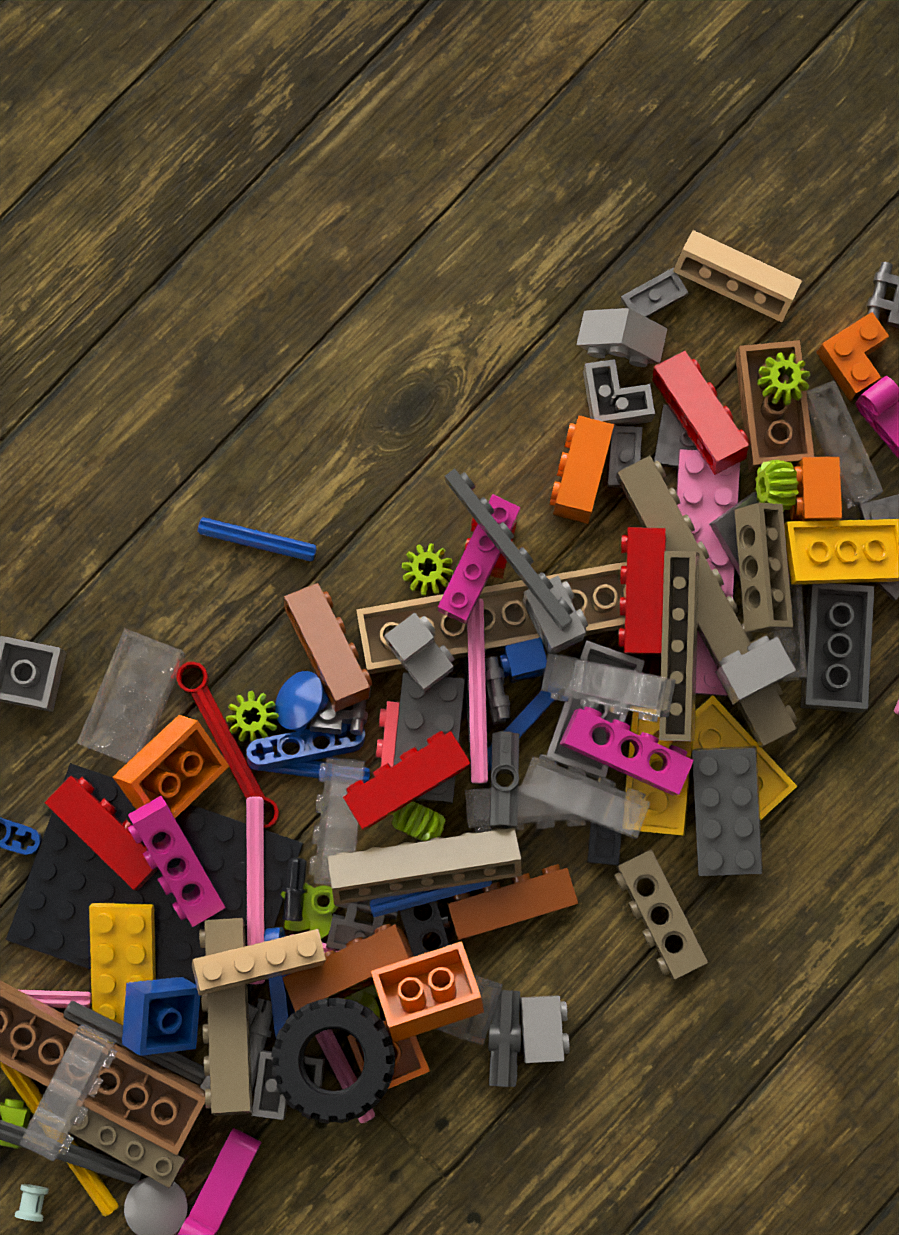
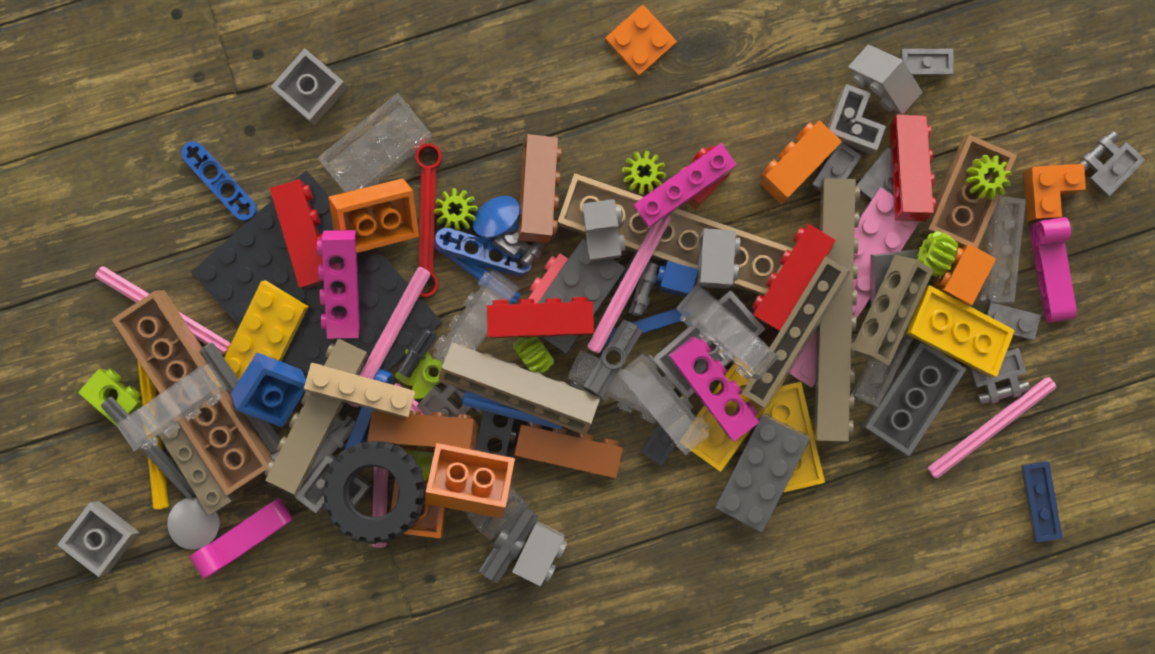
camera: 30 degrees right, 5 degrees up
light aqua bush [15,1184,49,1222] -> none
blue axle [198,517,317,561] -> none
dark grey plate [445,468,573,631] -> none
dark tan brick [614,849,708,980] -> none
tan brick [673,230,802,322] -> none
light grey brick [715,635,796,705] -> none
none -> orange plate [605,4,677,77]

